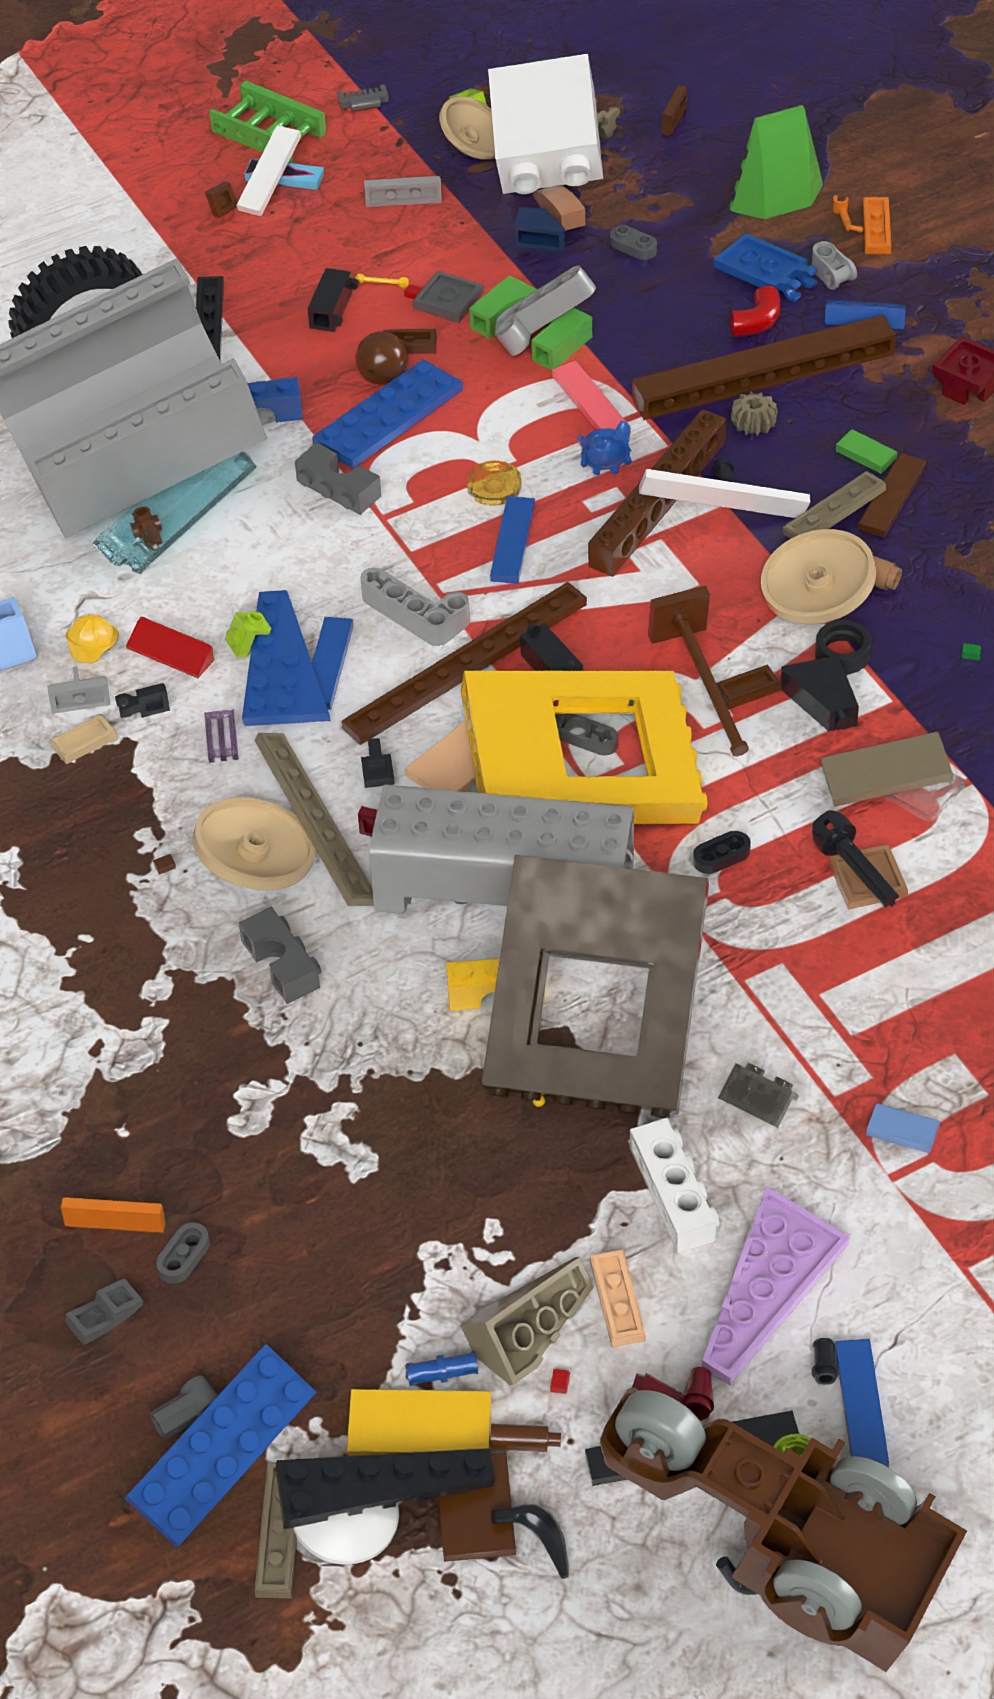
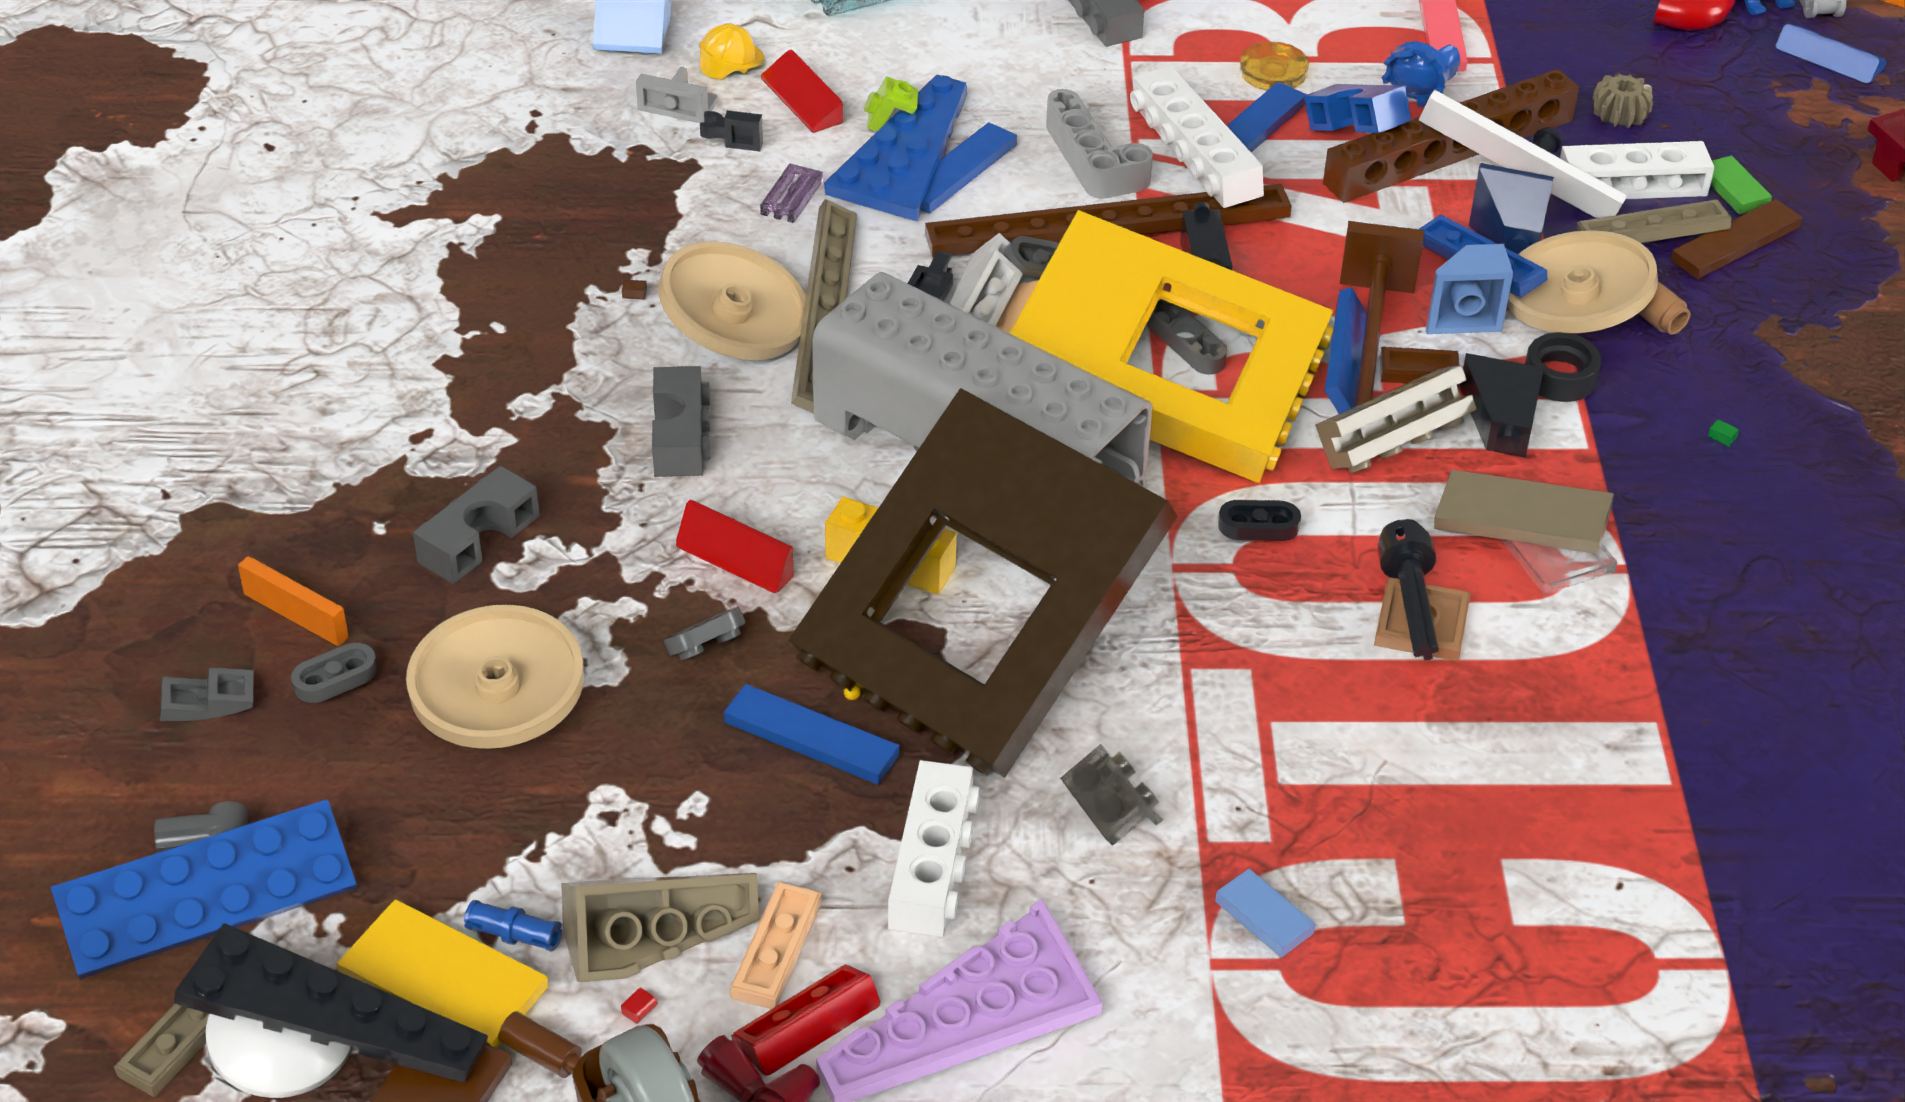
camera: 25 degrees right, 5 degrees down
tan tile [50,714,117,764] -> none
reddish brown brick [632,315,896,420] -> none
none -> tan dish [406,605,584,749]
none -> dark grey arch [413,465,540,584]
none -> dark grey plate [663,606,746,660]
none -> red slope [676,499,794,593]
none -> blue tile [724,684,899,785]
none -> red slope [731,964,880,1076]
none -> white wedge [950,233,1023,326]
none -> dark grey plate [1004,236,1059,279]
none -> white brick [1130,66,1264,208]
none -> blue arch [1304,84,1411,133]
none -> brick [1315,365,1477,473]
none -> blue tile [1324,287,1367,414]
none -> blue tile [1419,215,1548,298]
none -> medium blue slope [1426,244,1513,334]
none -> slope [1469,163,1554,254]
none -> white brick [1560,141,1714,199]

